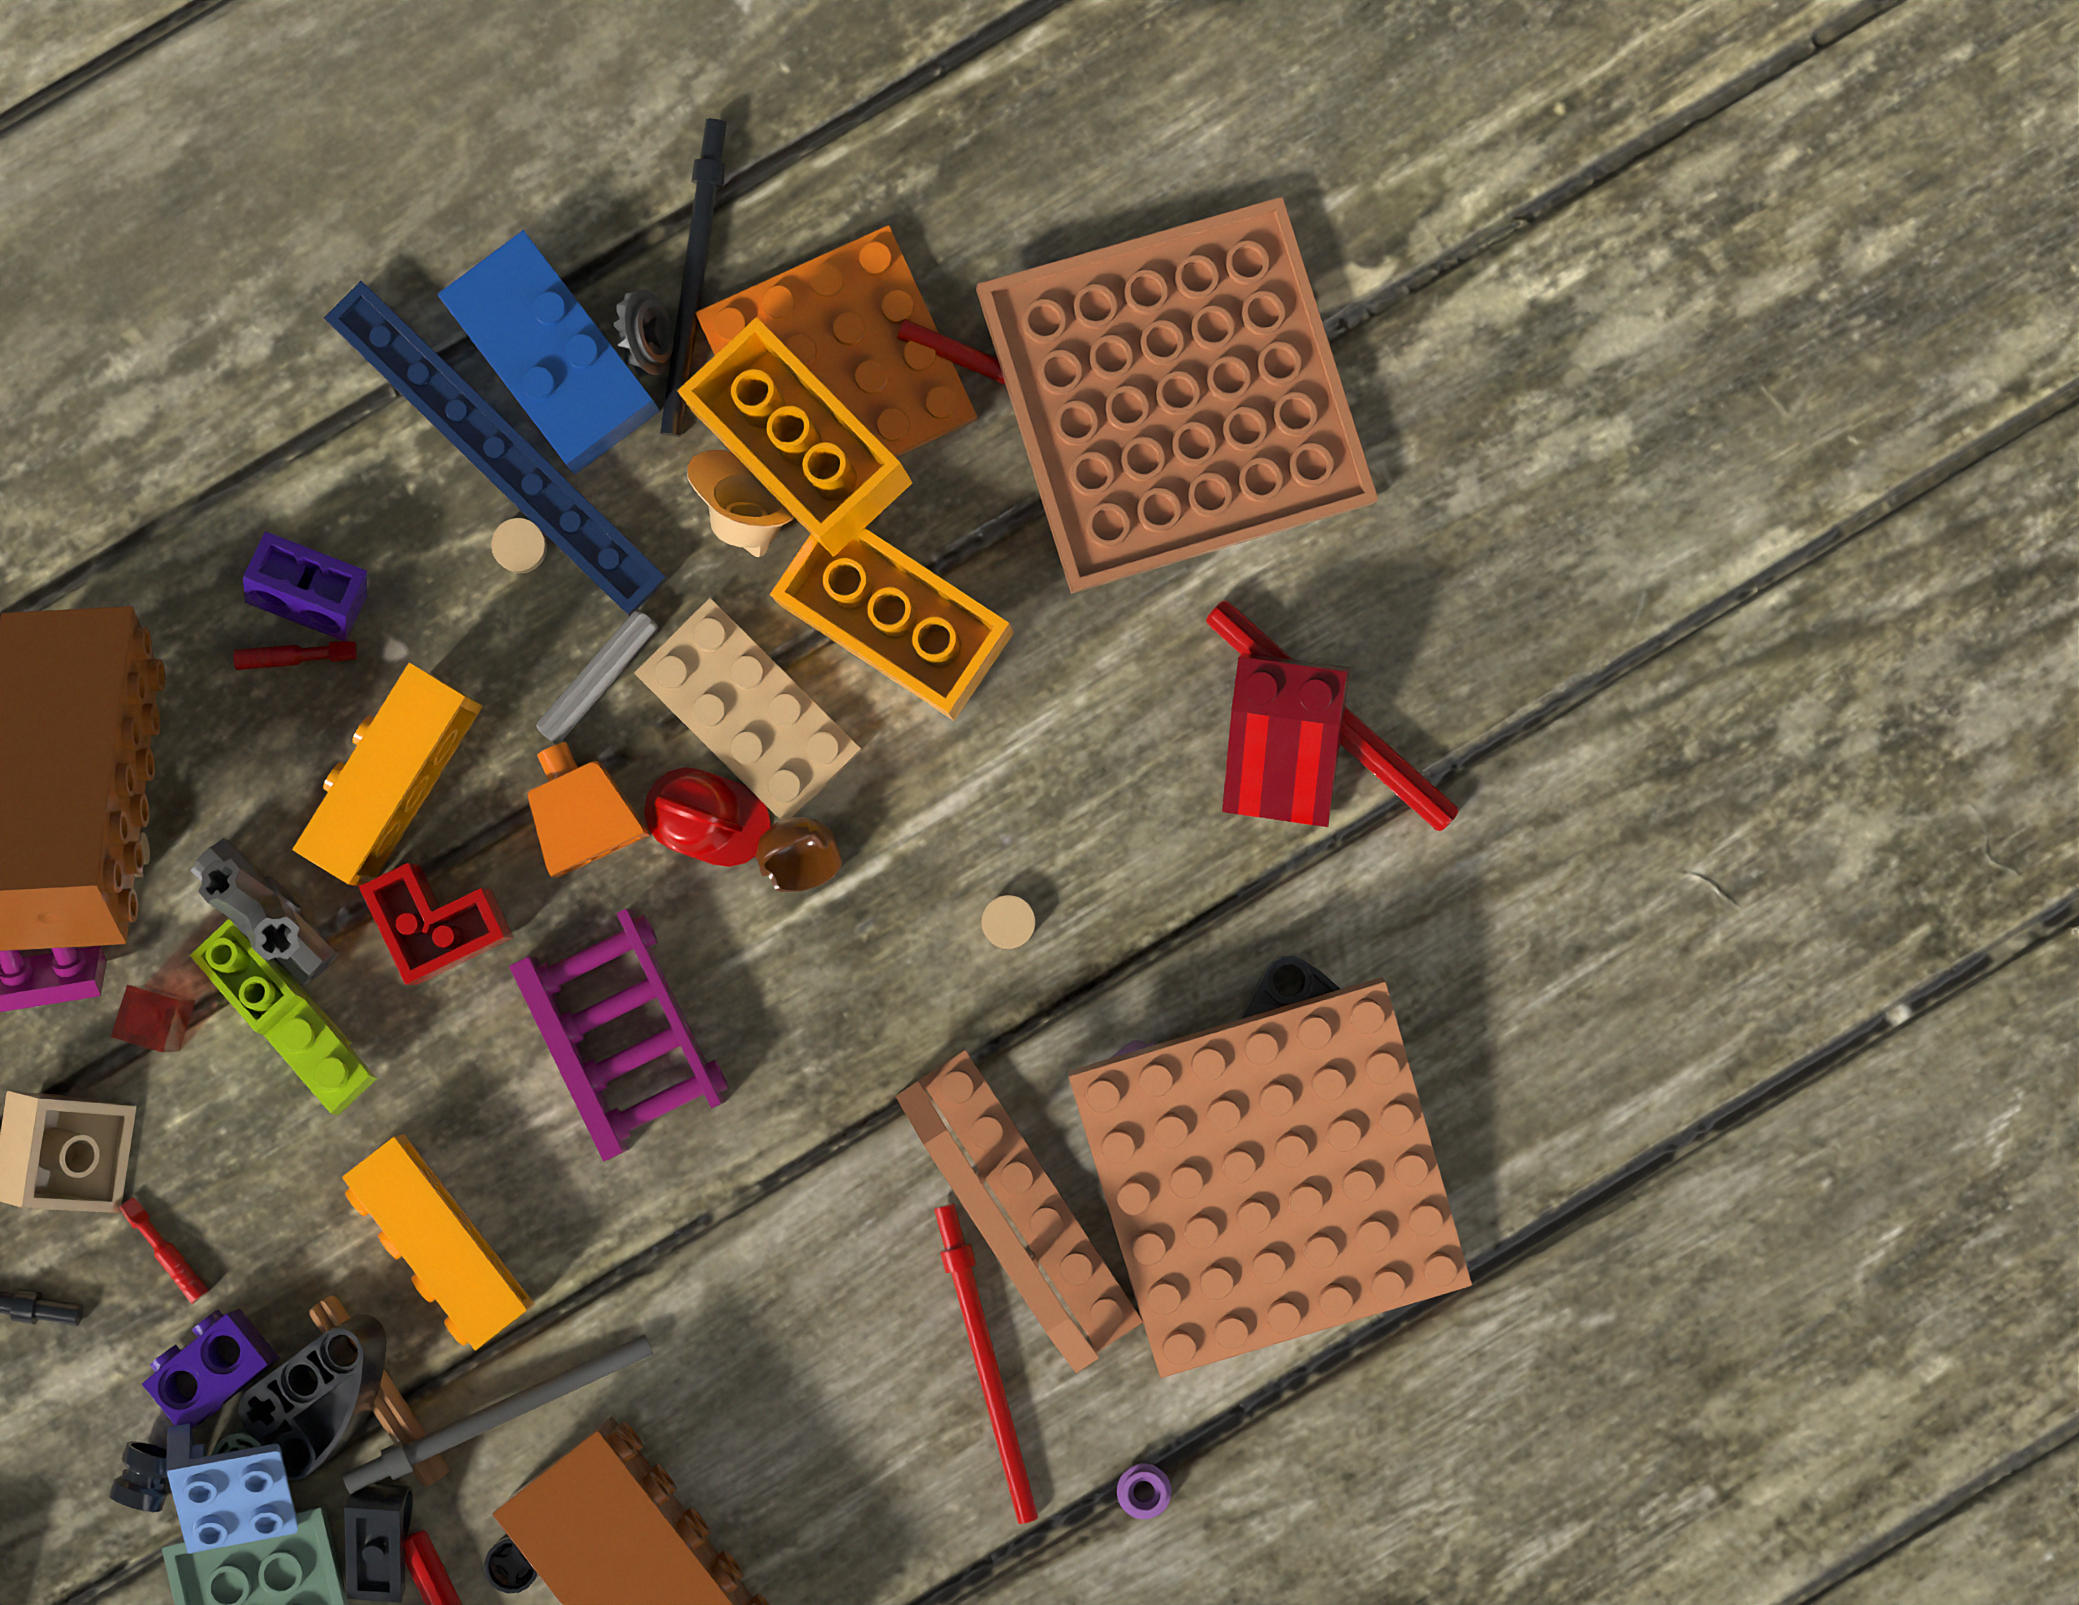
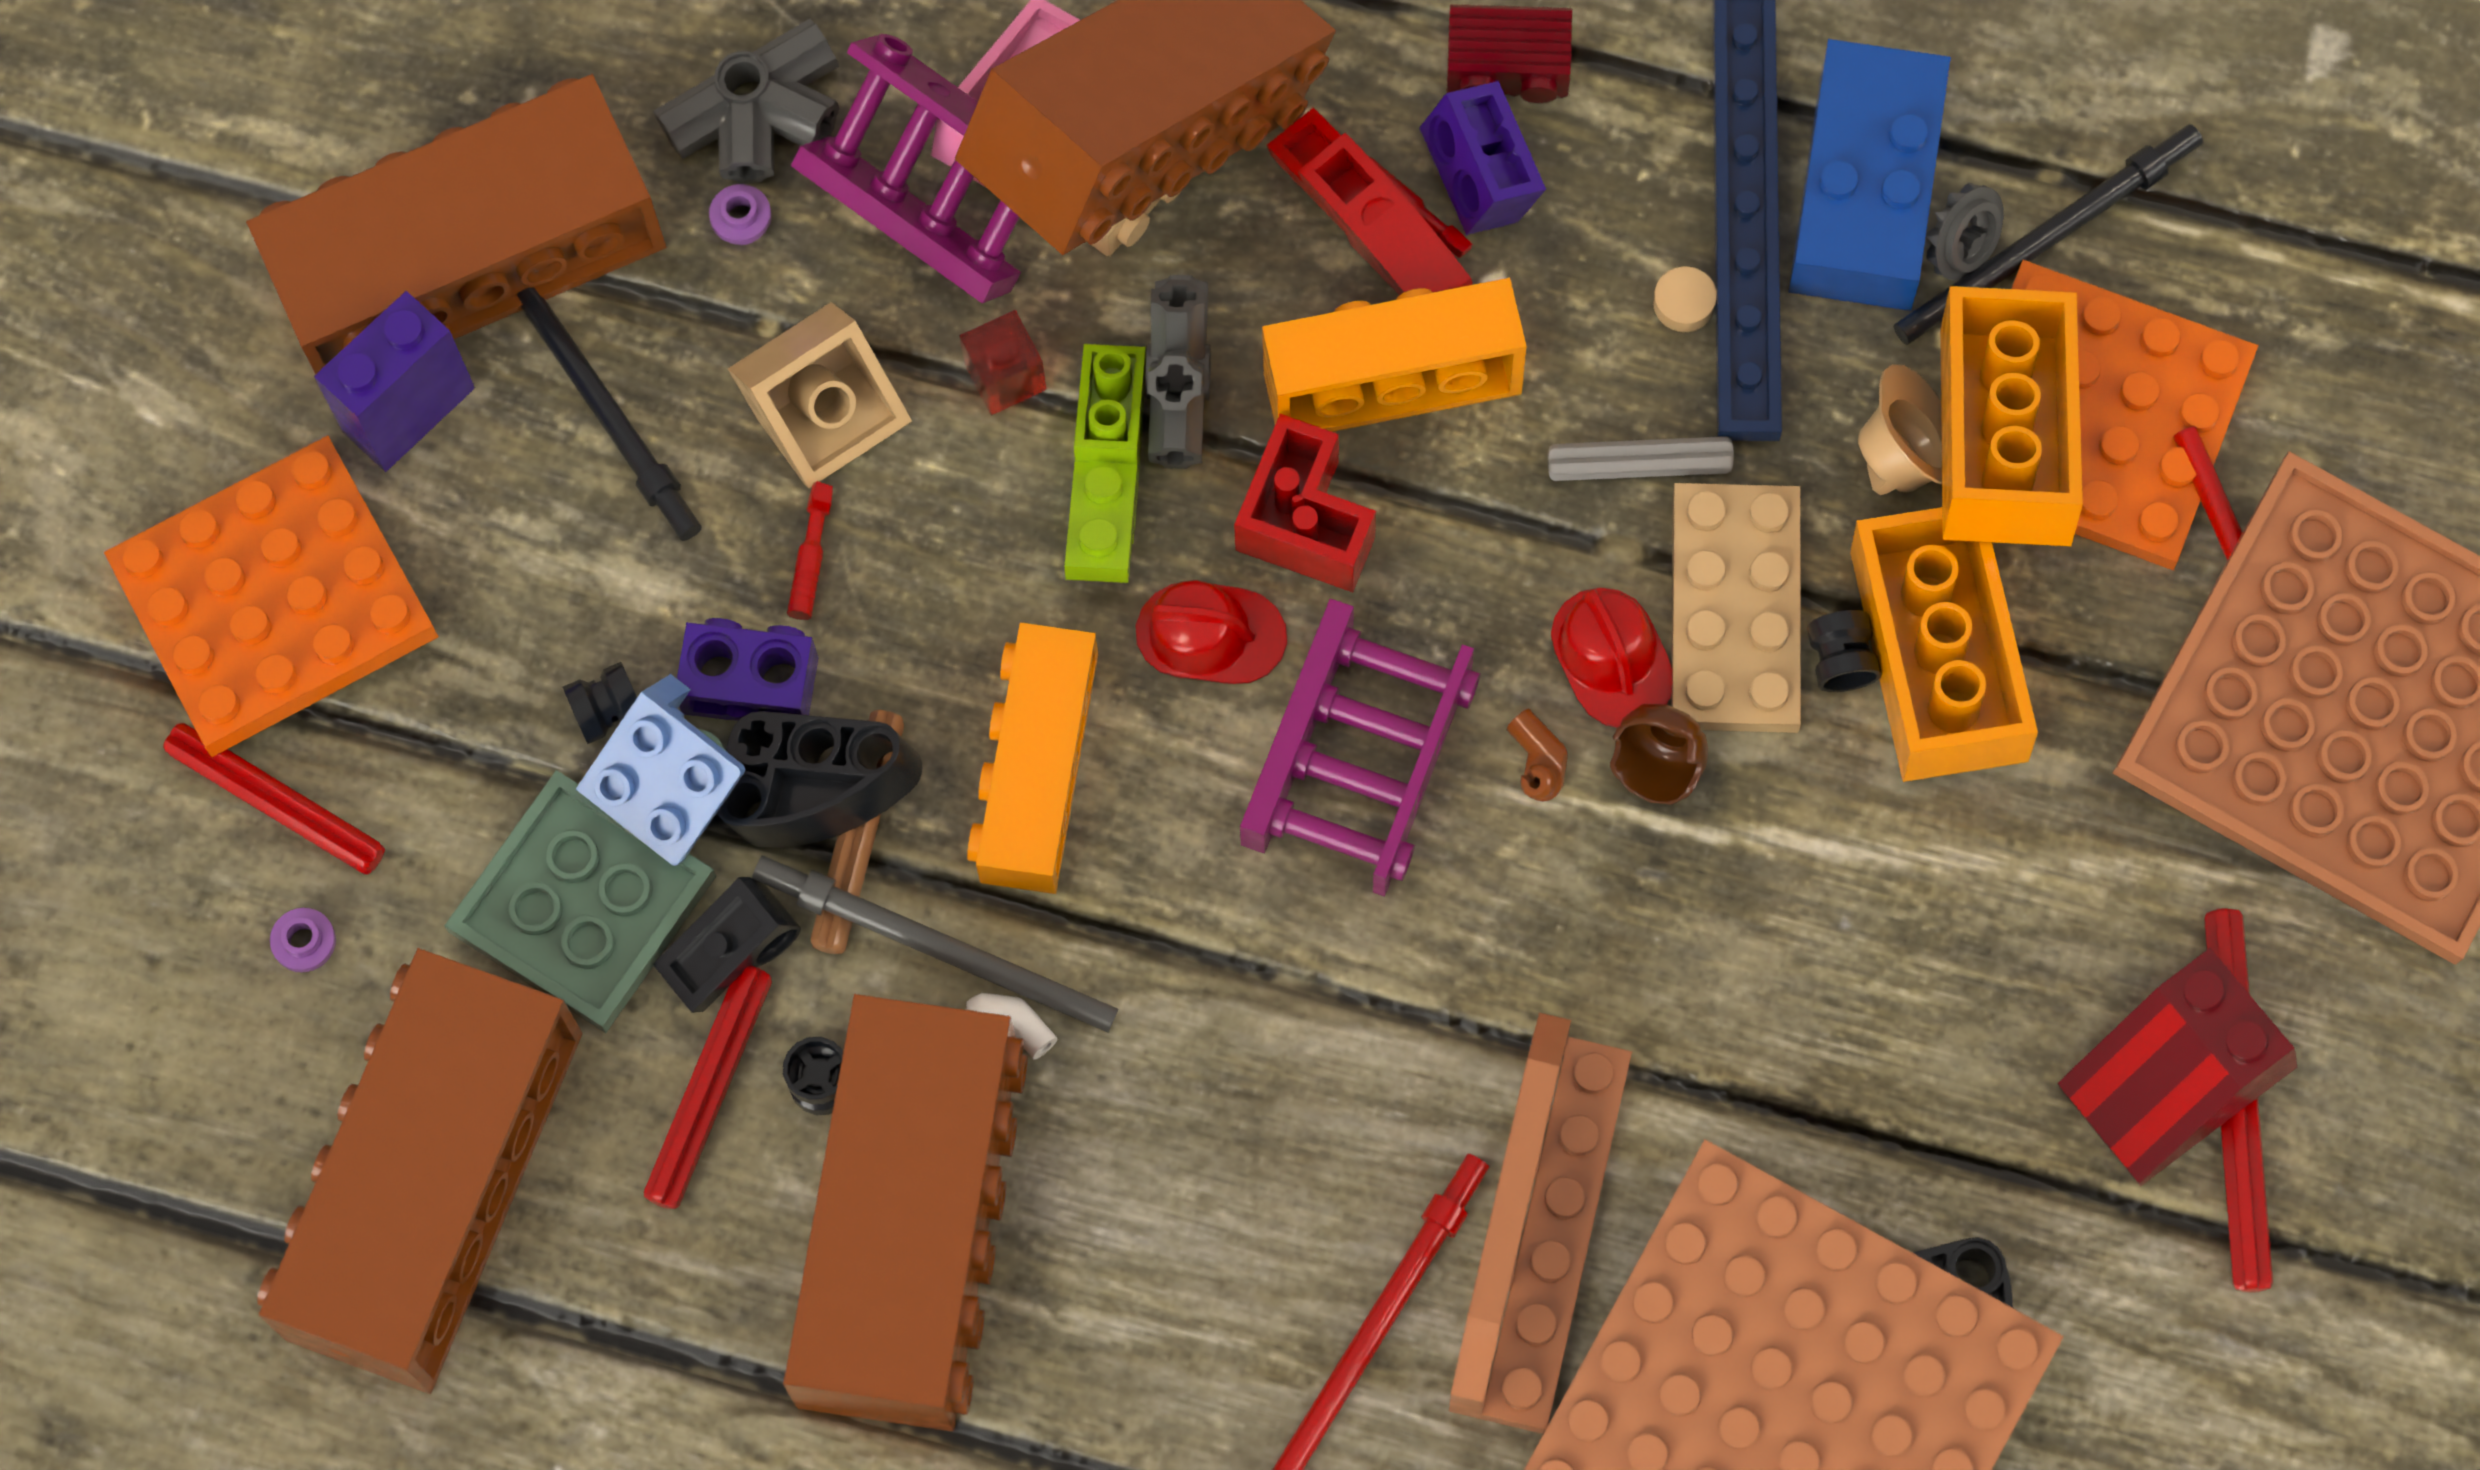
camera: 50 degrees right, 15 degrees down
orange torso [527,742,650,878] -> none
tan tile [981,895,1035,949] -> none
none -> white arm [964,993,1058,1060]
none -> red piece [1136,580,1287,684]
none -> red slope [1267,107,1473,295]
none -> dark red brick [1447,4,1572,104]
none -> dark orange arm [1506,708,1568,802]
none -> black wheel [1807,610,1882,692]

